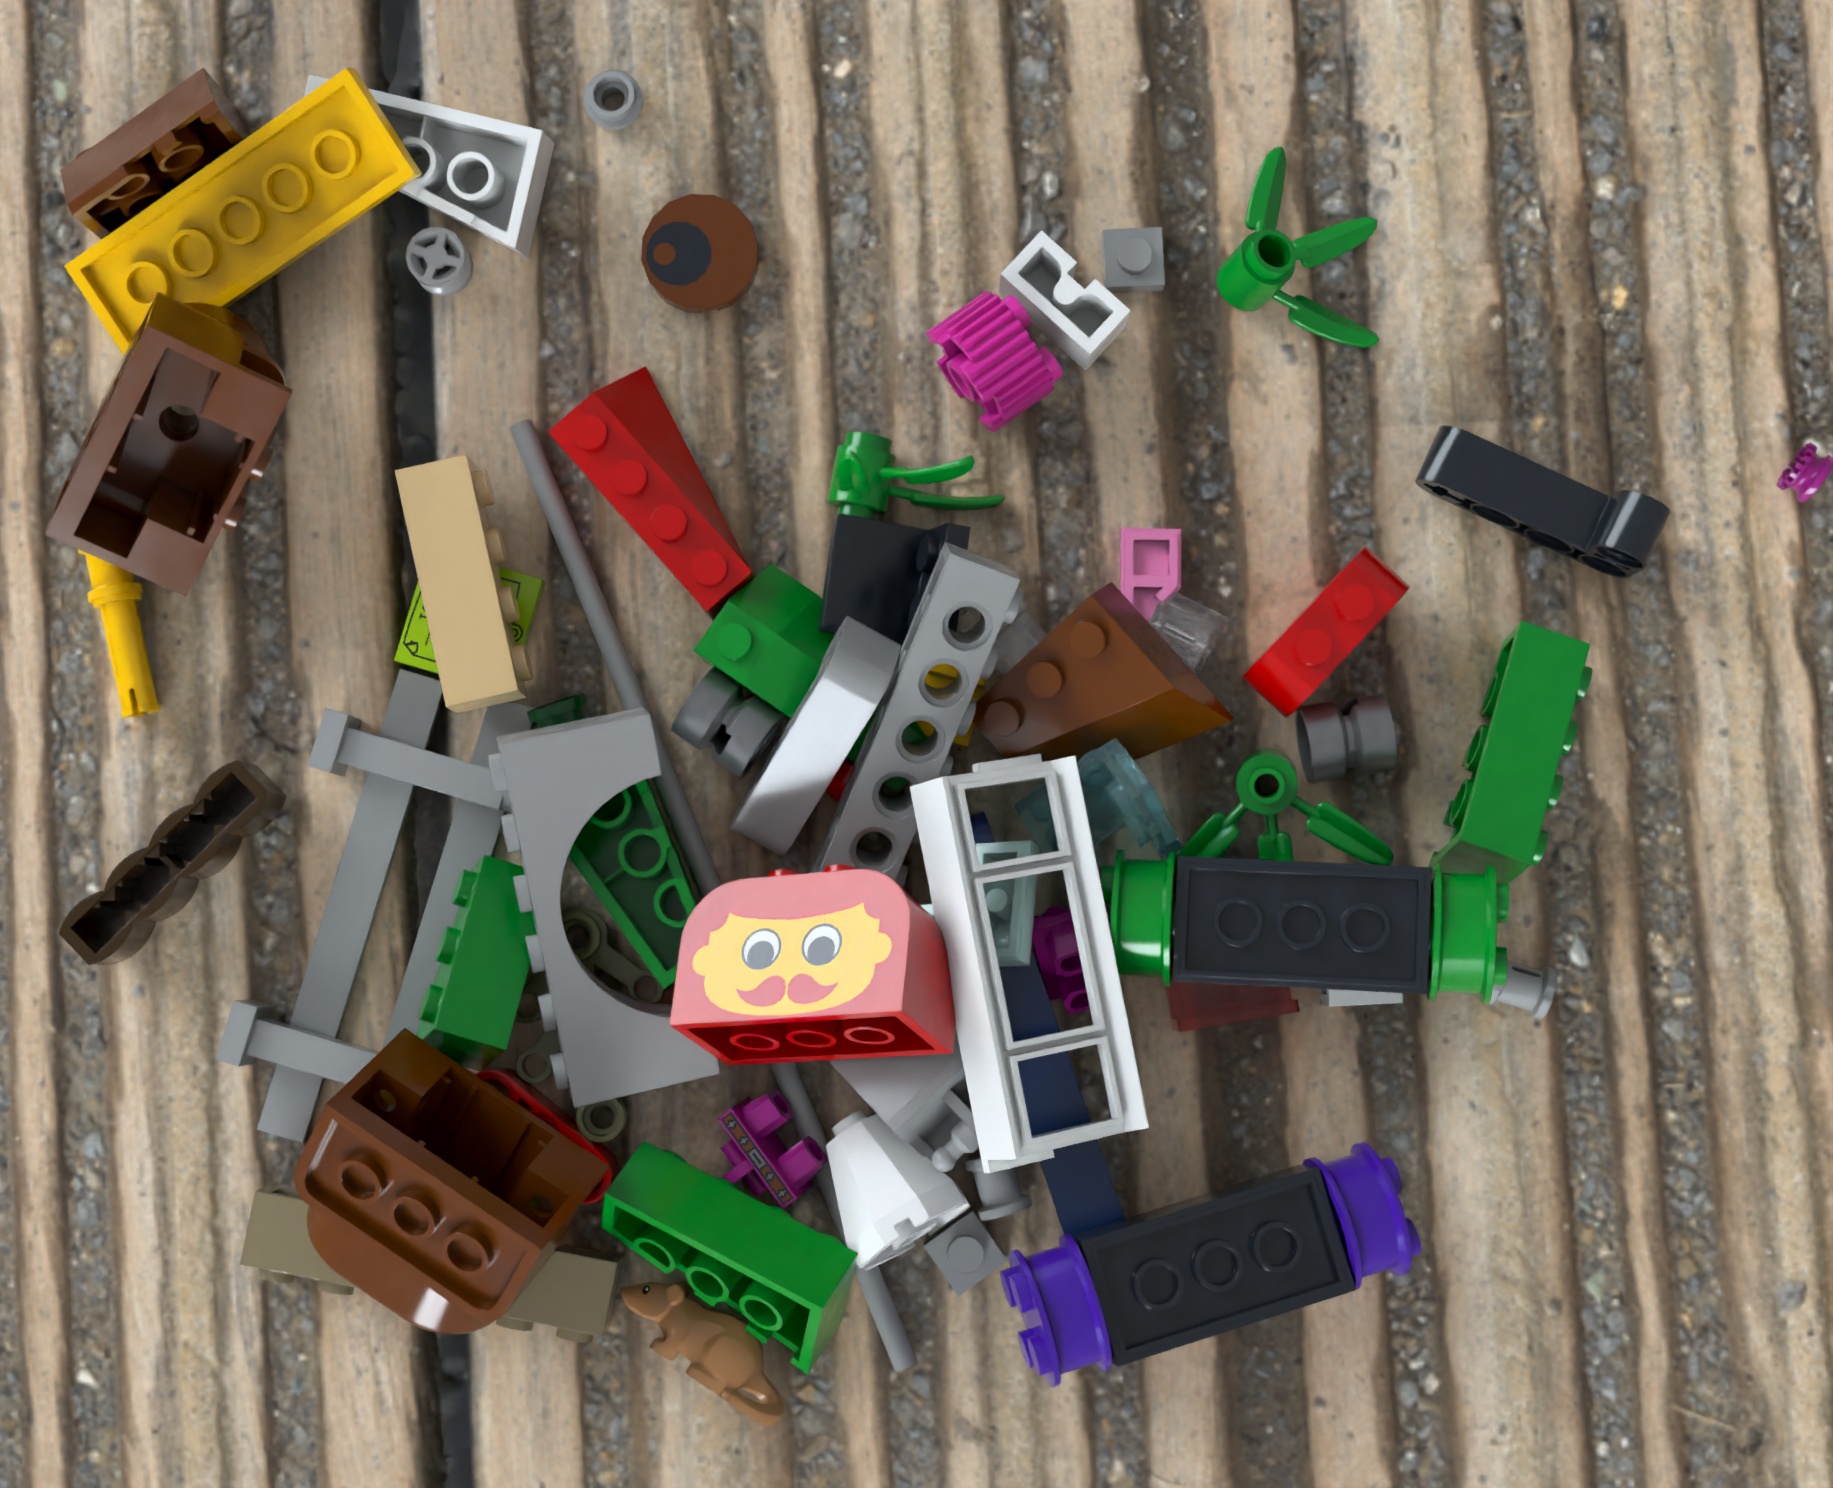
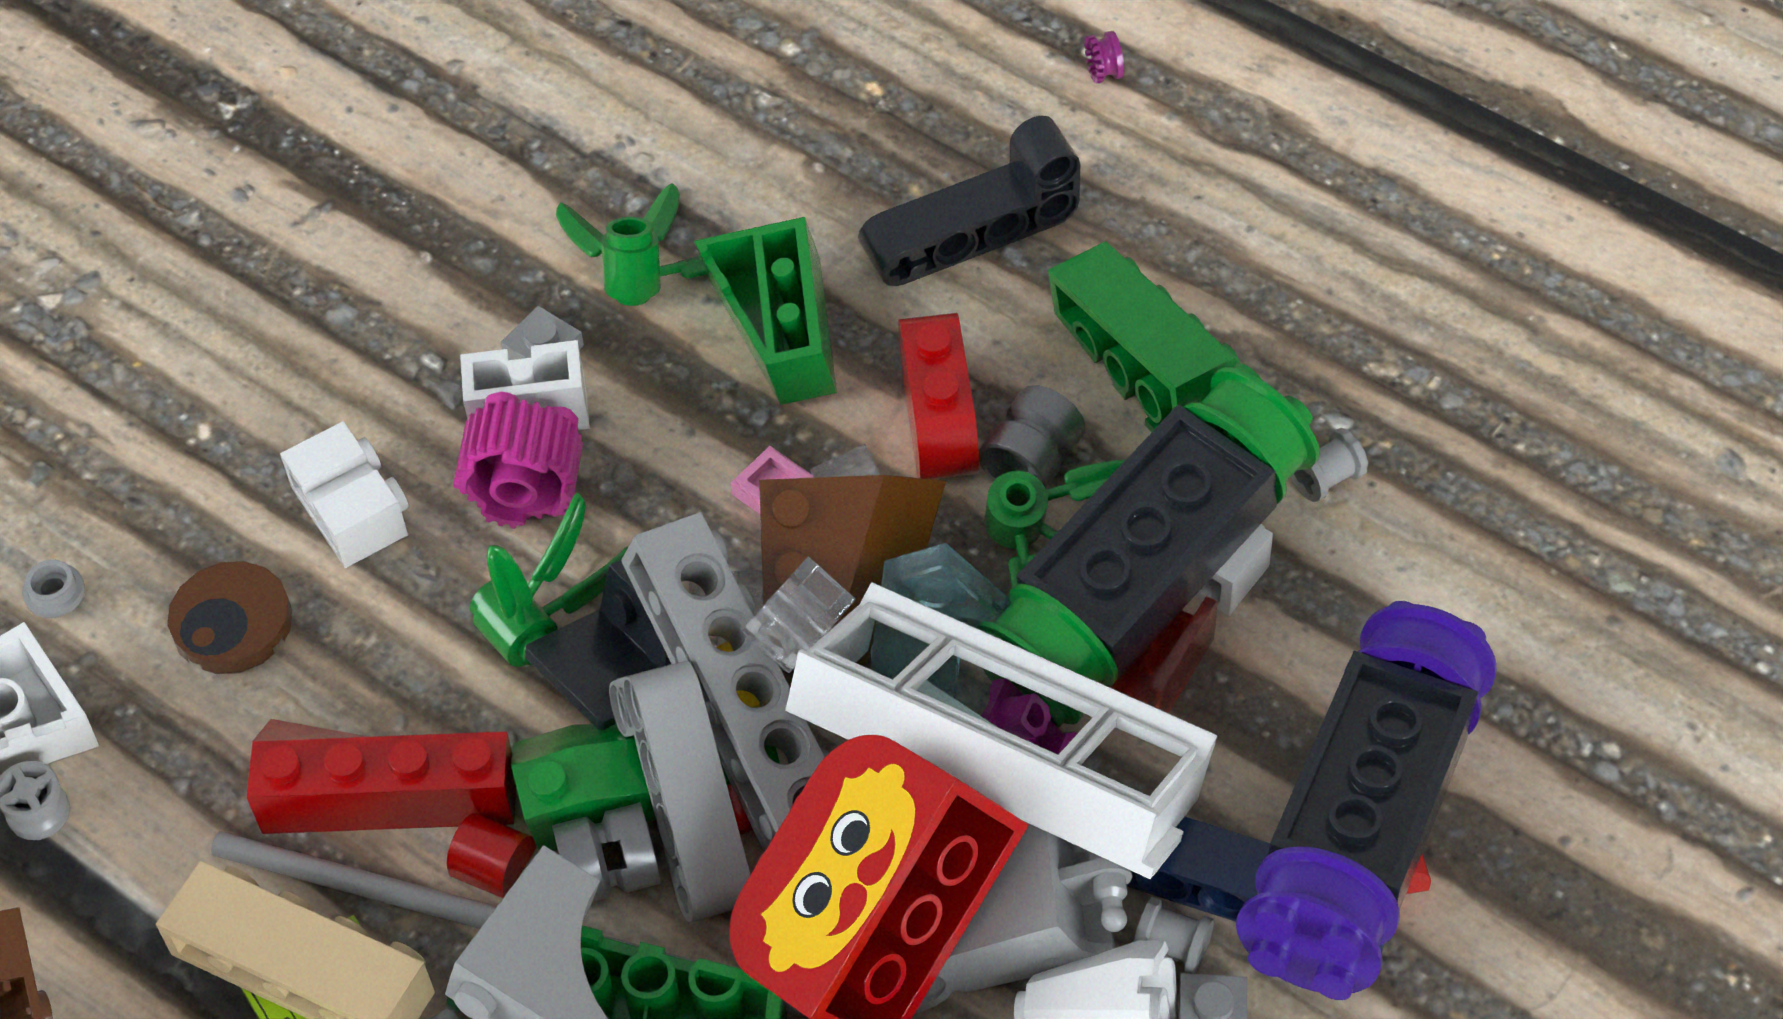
camera: 50 degrees left, 30 degrees down
none -> white brick [280,421,409,568]
none -> red brick [446,813,536,898]
none -> green wedge [694,217,837,405]
none -> clear brick [741,556,855,673]

